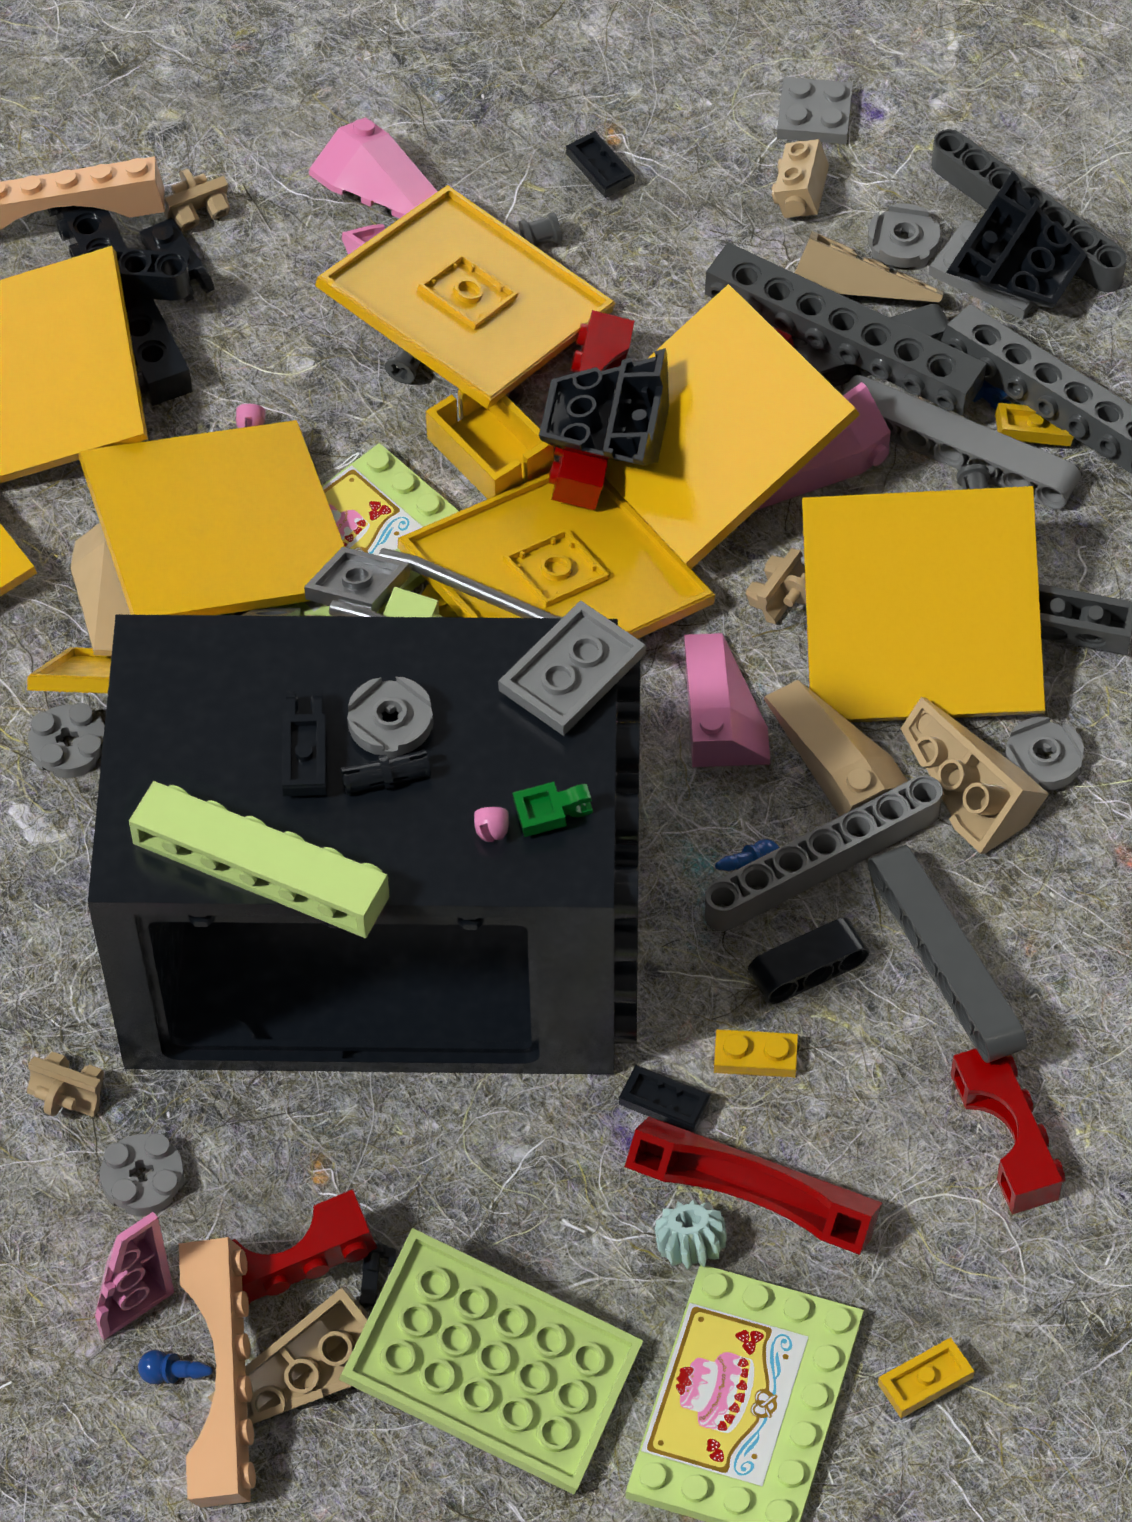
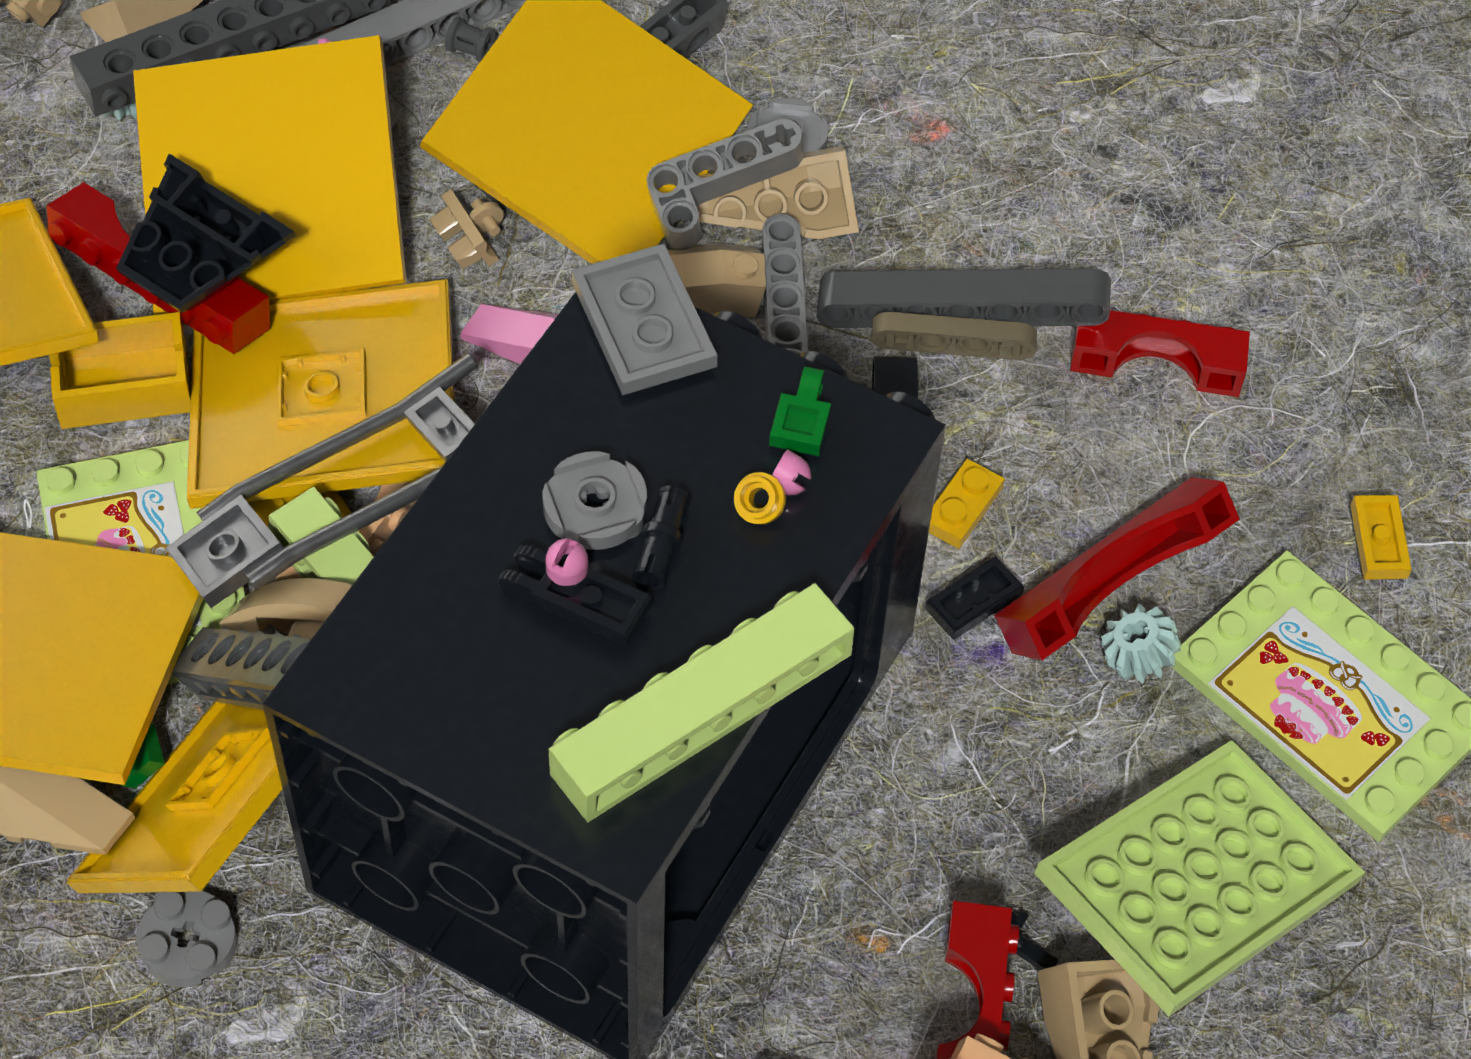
camera: 65 degrees left, 0 degrees up
none -> bright pink hinge [545,538,588,586]
none -> light grey beam [646,118,804,250]
none -> yellow plate [734,472,786,525]
none -> dark tan beam [871,312,1037,360]

